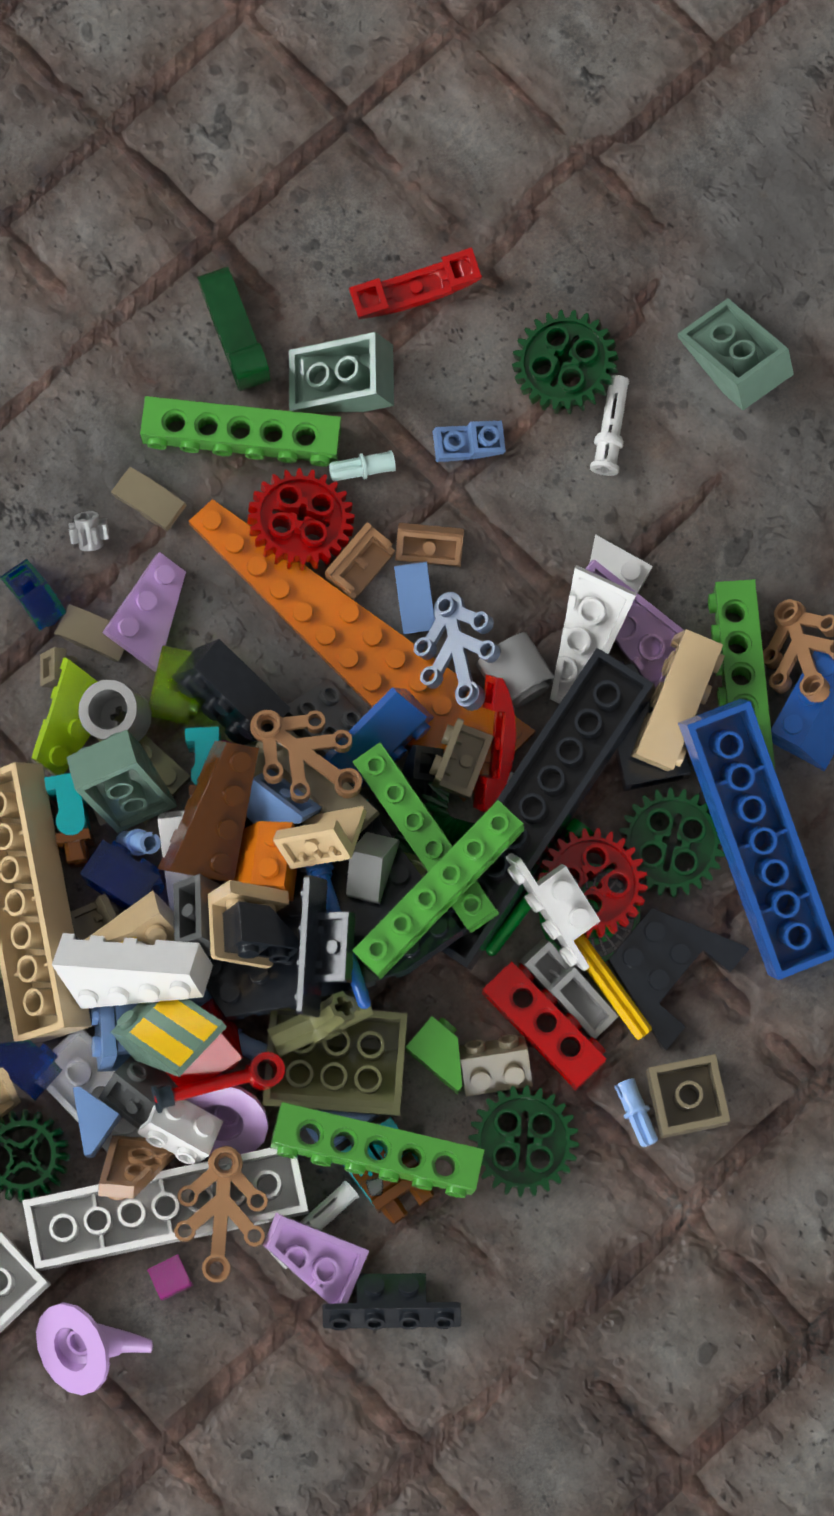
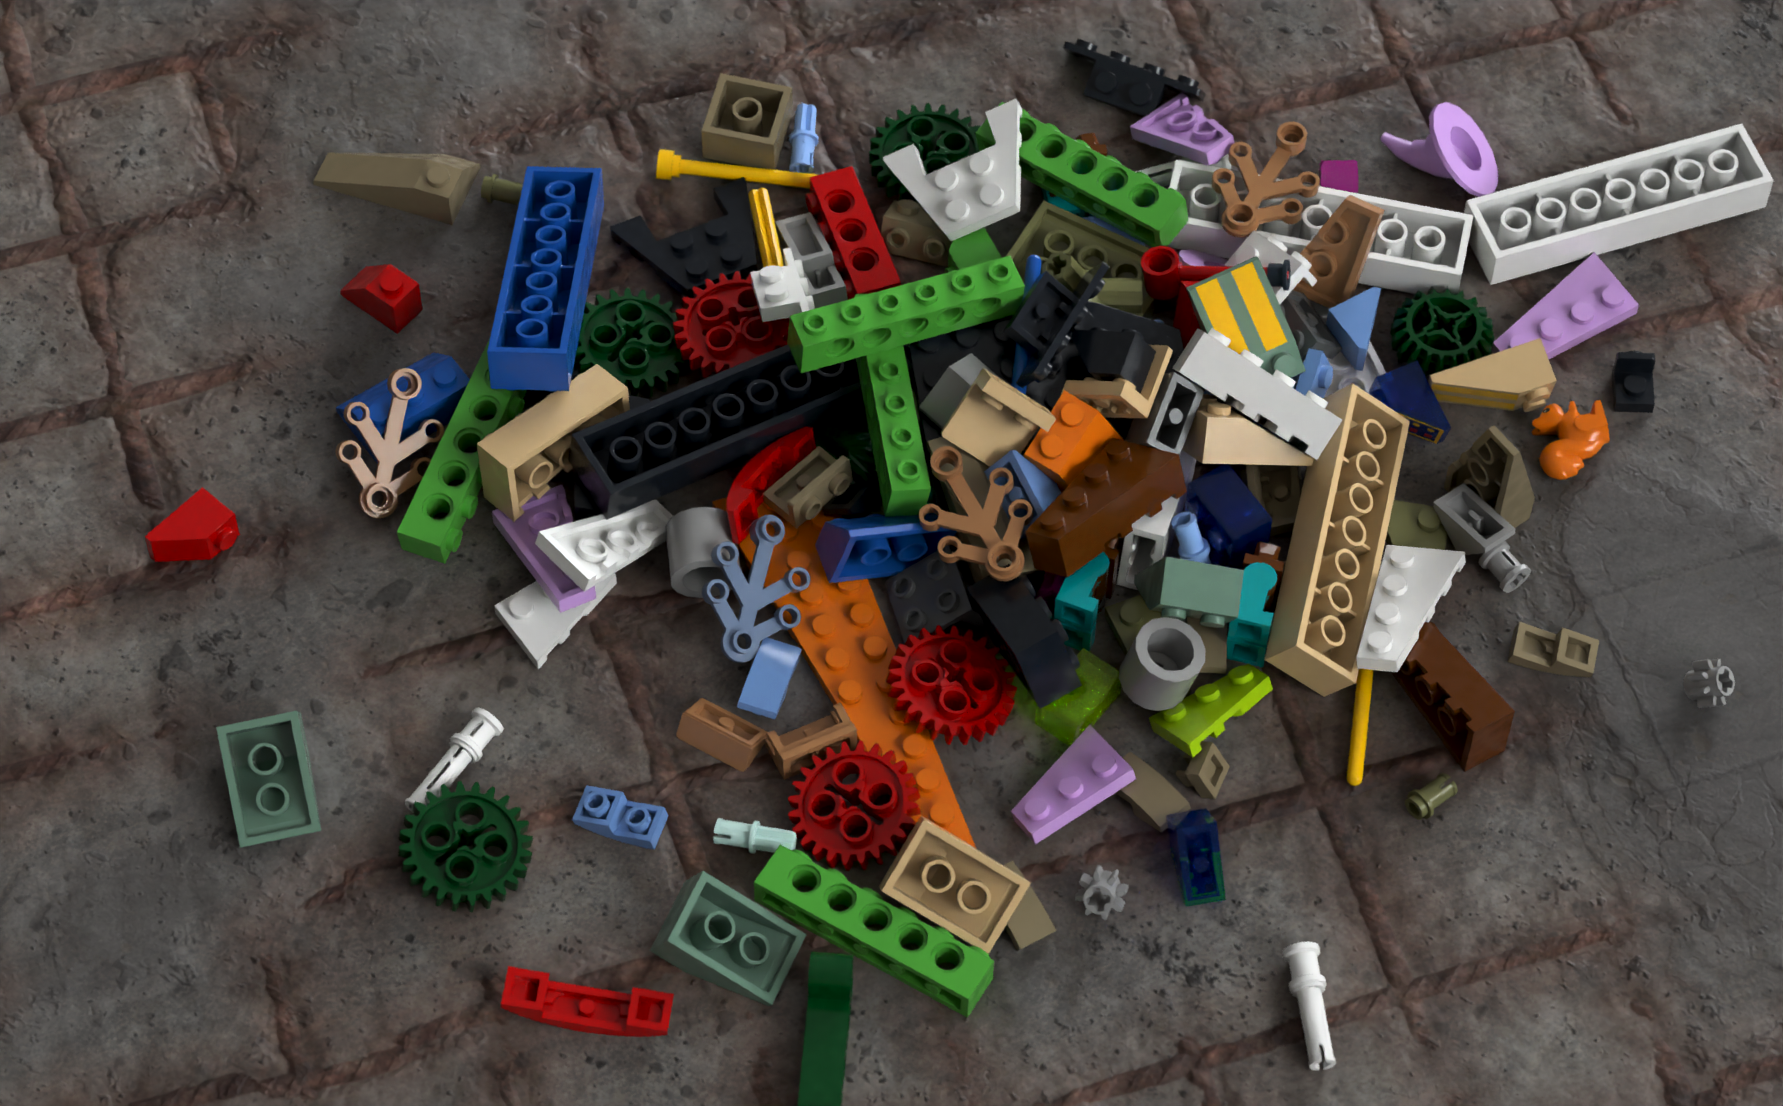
camera: 155 degrees left, 20 degrees down
none -> yellow piece [656,149,818,189]
none -> tan slope [879,816,1031,954]
none -> white wing [883,99,1022,241]
none -> red gear [886,625,1017,745]

